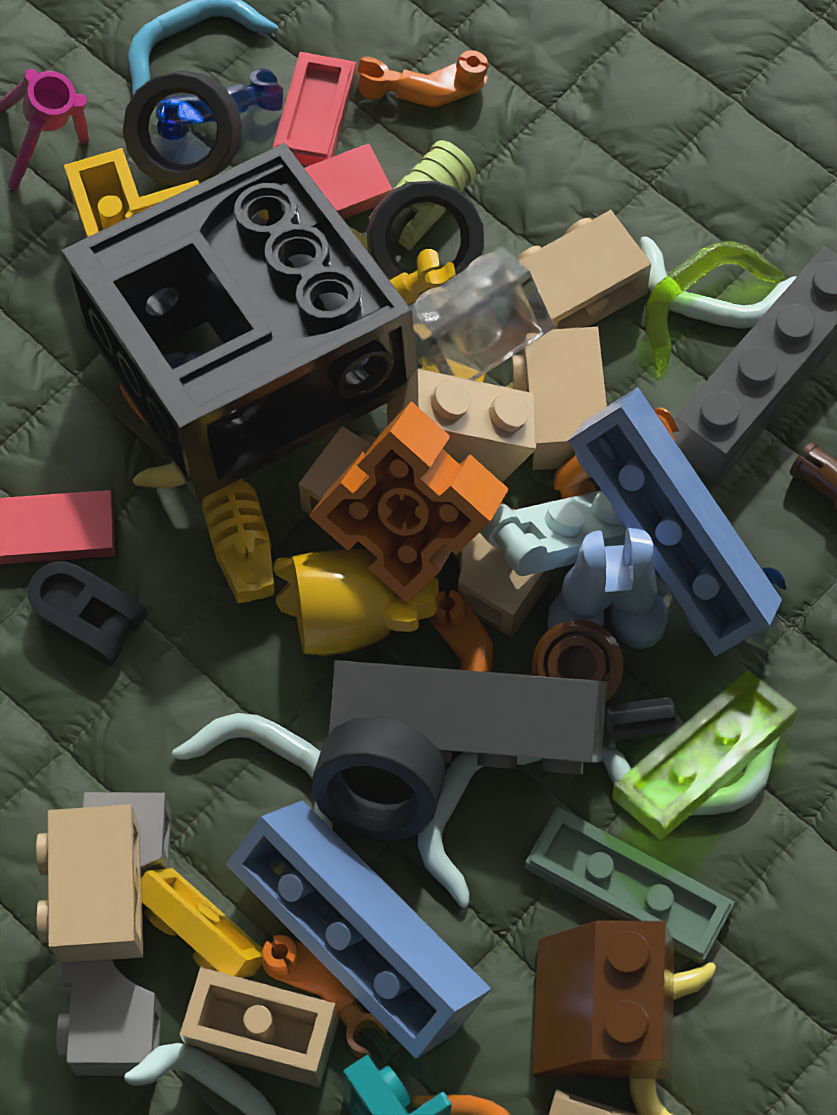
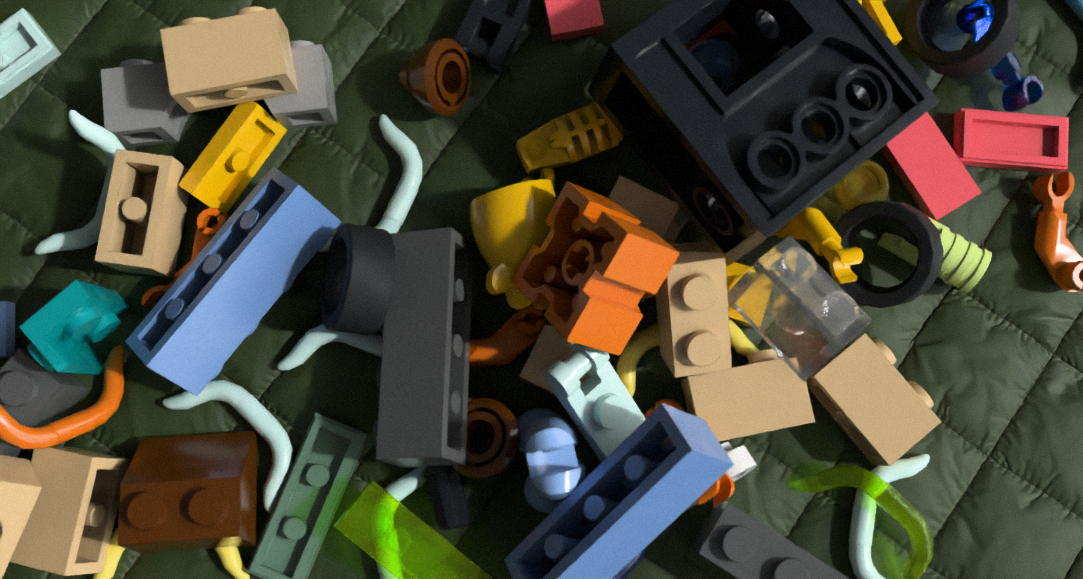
camera: 80 degrees right, 15 degrees up
none -> light aqua animal [162,380,293,513]
none -> reddish brown brick [399,38,472,116]

